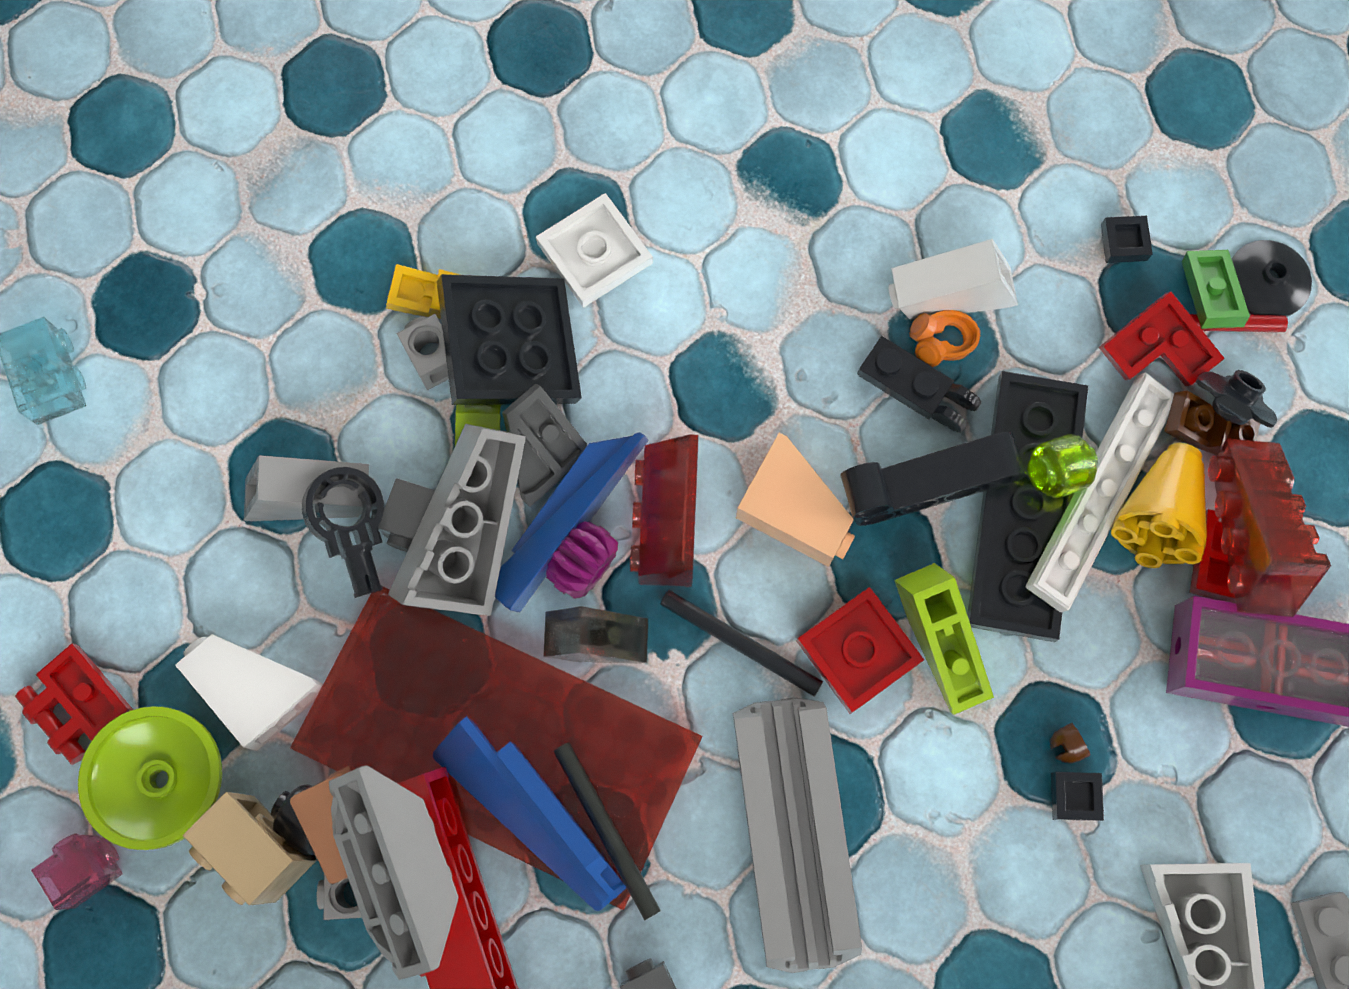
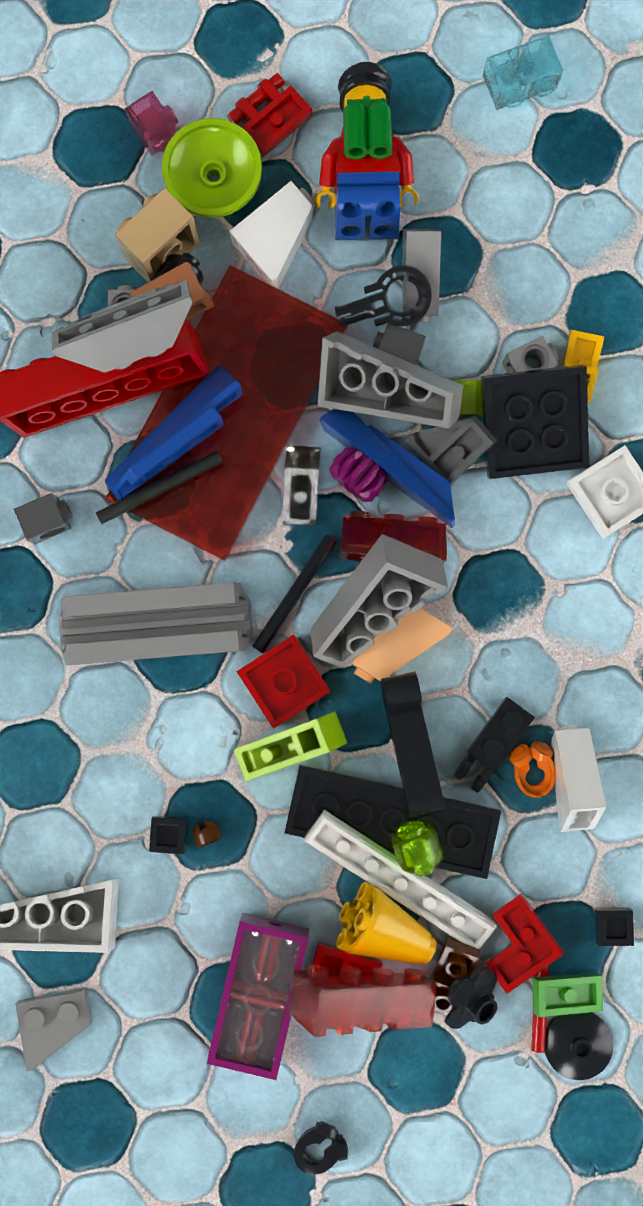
camera: 95 degrees right, 10 degrees up
none -> light grey wedge [311,534,448,668]
none -> piece [314,62,419,240]

